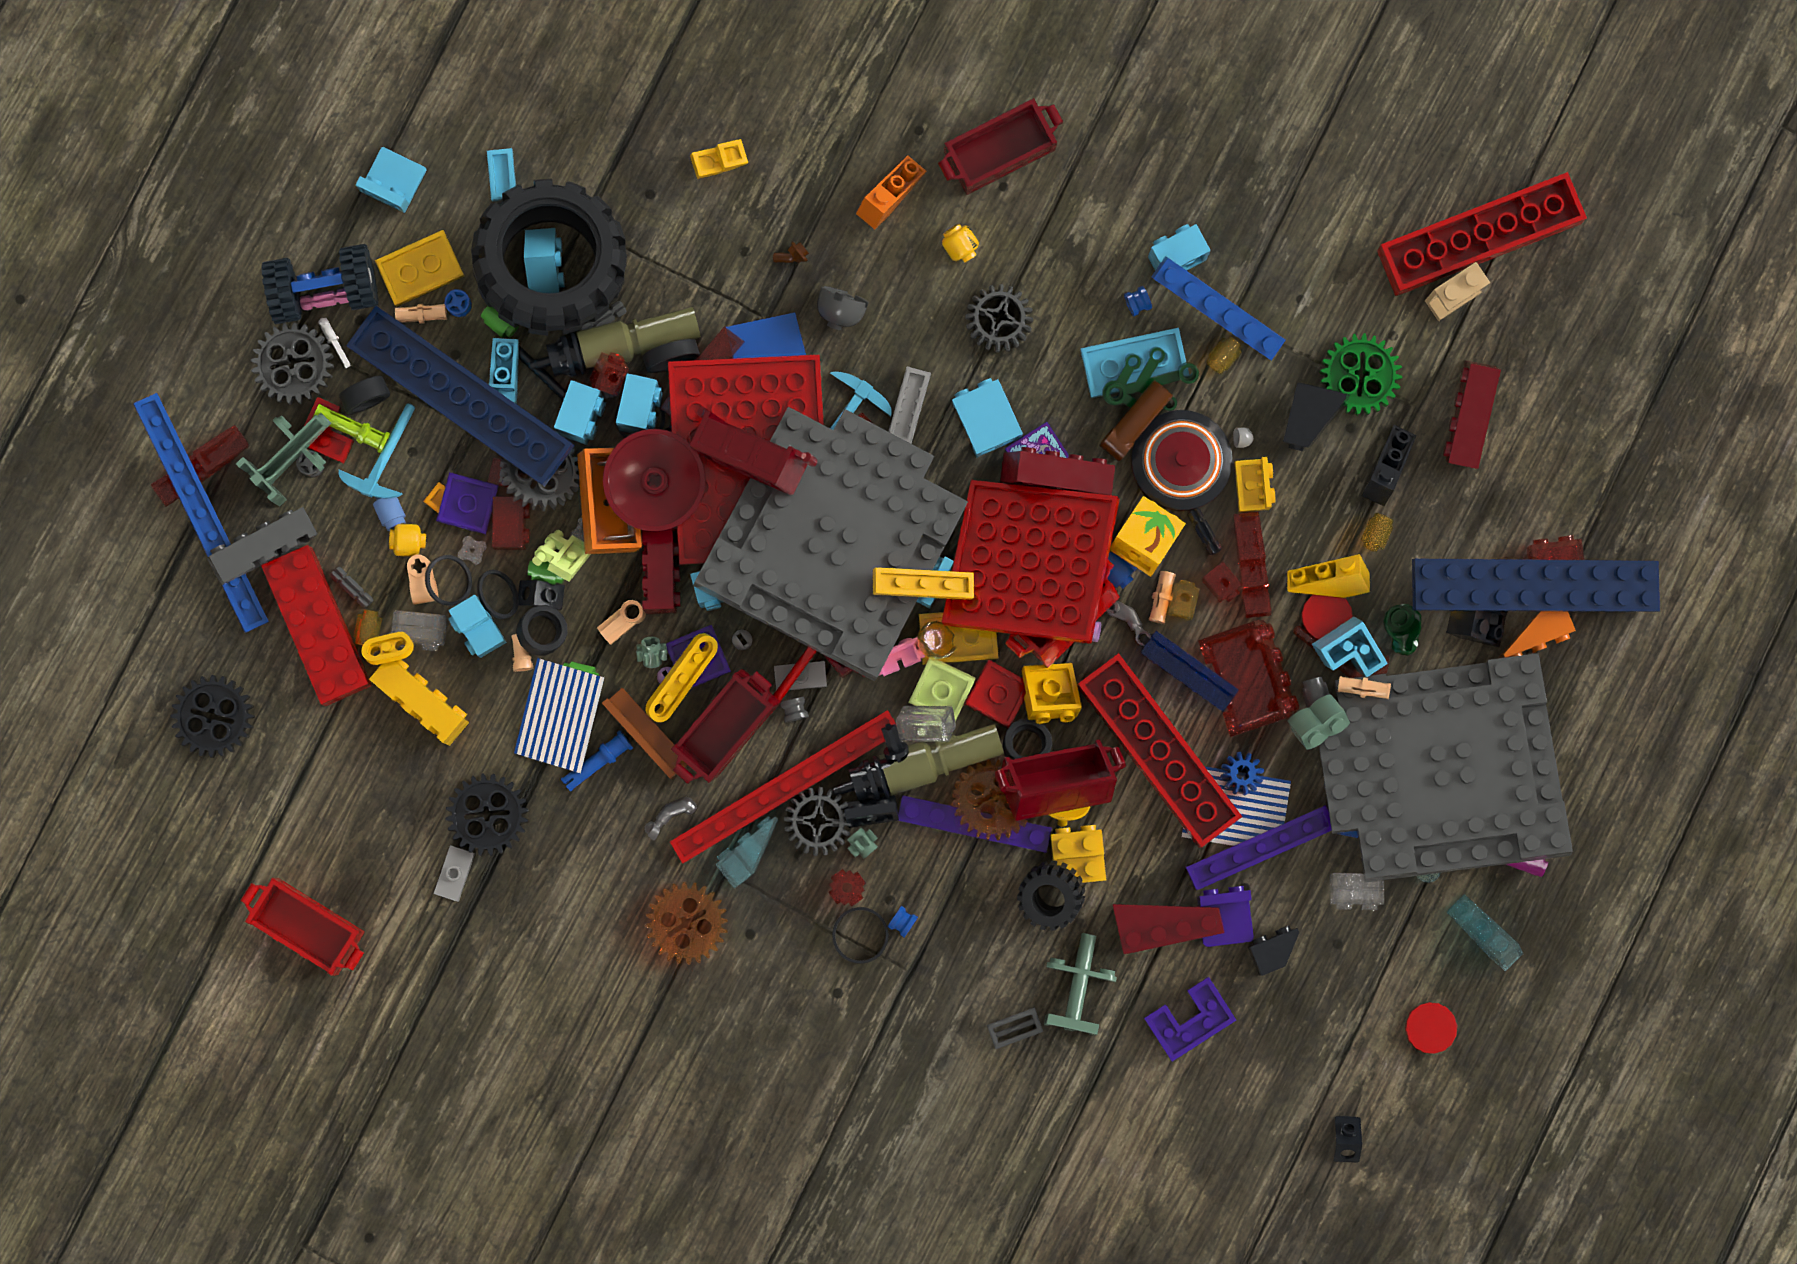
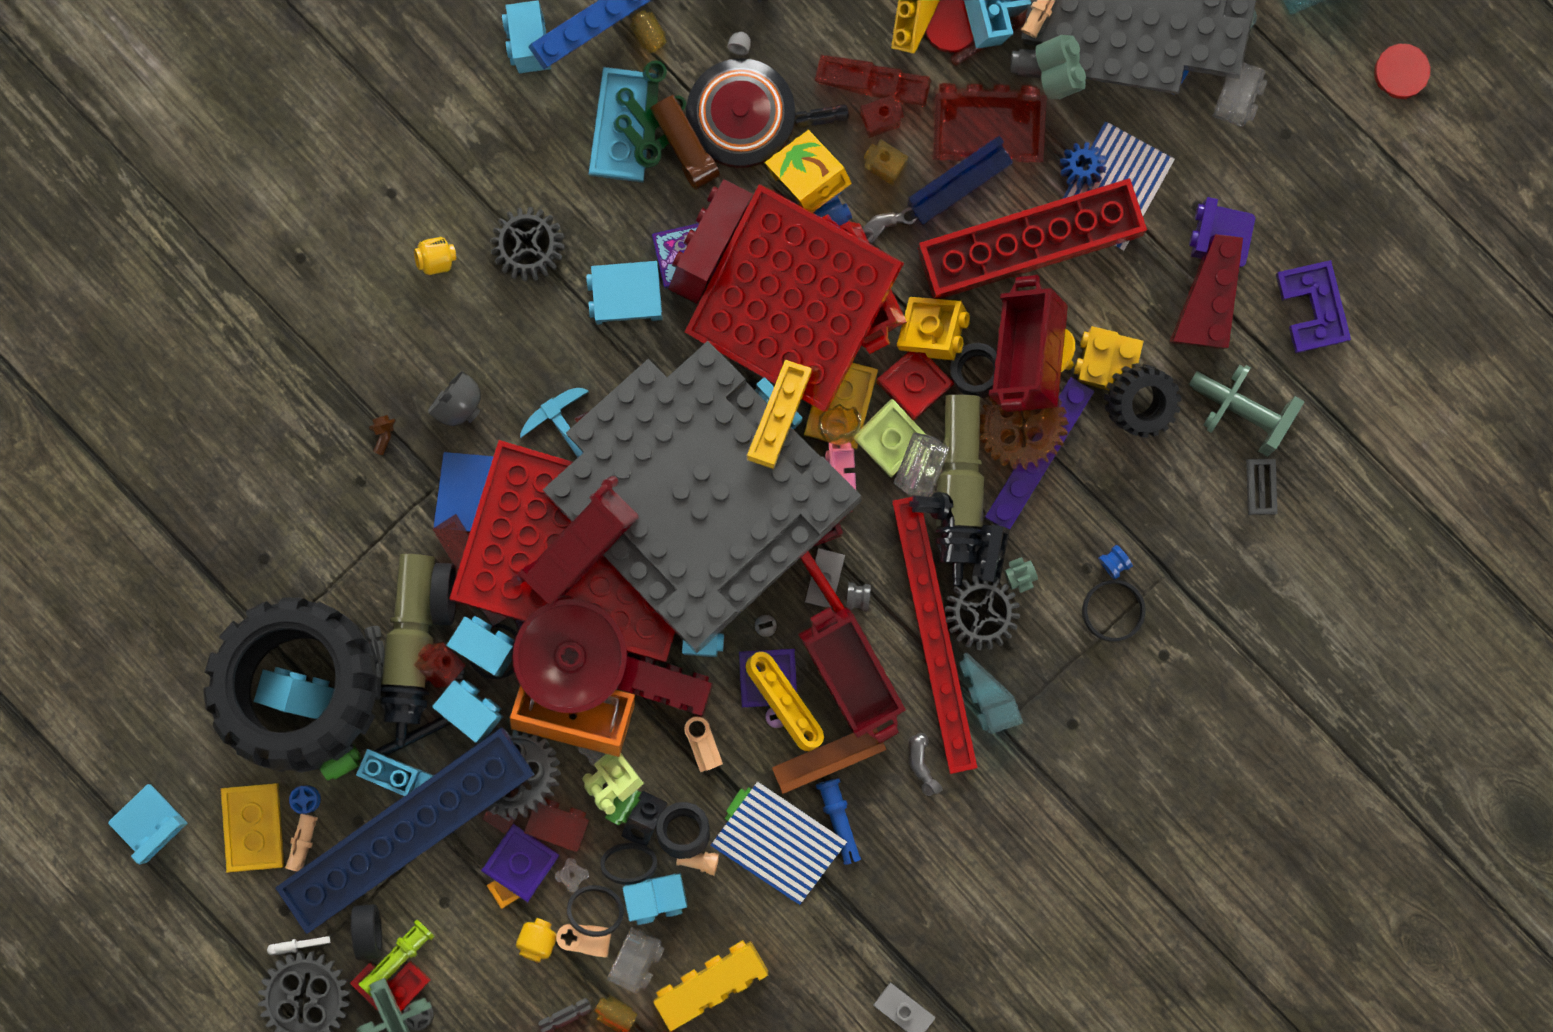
camera: 70 degrees left, 0 degrees up
black plate [262,244,379,324] -> none
bright pink axle [300,289,349,310] -> none
medium azure piece [339,403,415,498] -> none
yellow plate [361,632,414,665] -> none
medium blue brick [373,497,406,531] -> none
black gear [445,773,529,856] -> none
medium azure tile [487,148,516,202] -> none
sand green gear [636,637,667,668] -> none
clear orange gear [645,882,728,965] -> none
yellow slope [690,139,748,179] -> none
clear red brick [829,869,866,907] -> none
orange slope [856,155,927,229] -> none
light grey plate [889,366,931,444] -> none
dark red container [938,98,1063,195] -> none
blue wheel [1124,286,1152,317] -> none
light nougat pin [1149,571,1176,624] -> none
dark purple plate [1185,805,1332,891] -> none
yellow bracket [1234,457,1275,512] -> none
black slope [1248,925,1299,976] -> none
black bracket [1334,1116,1362,1163] -> none

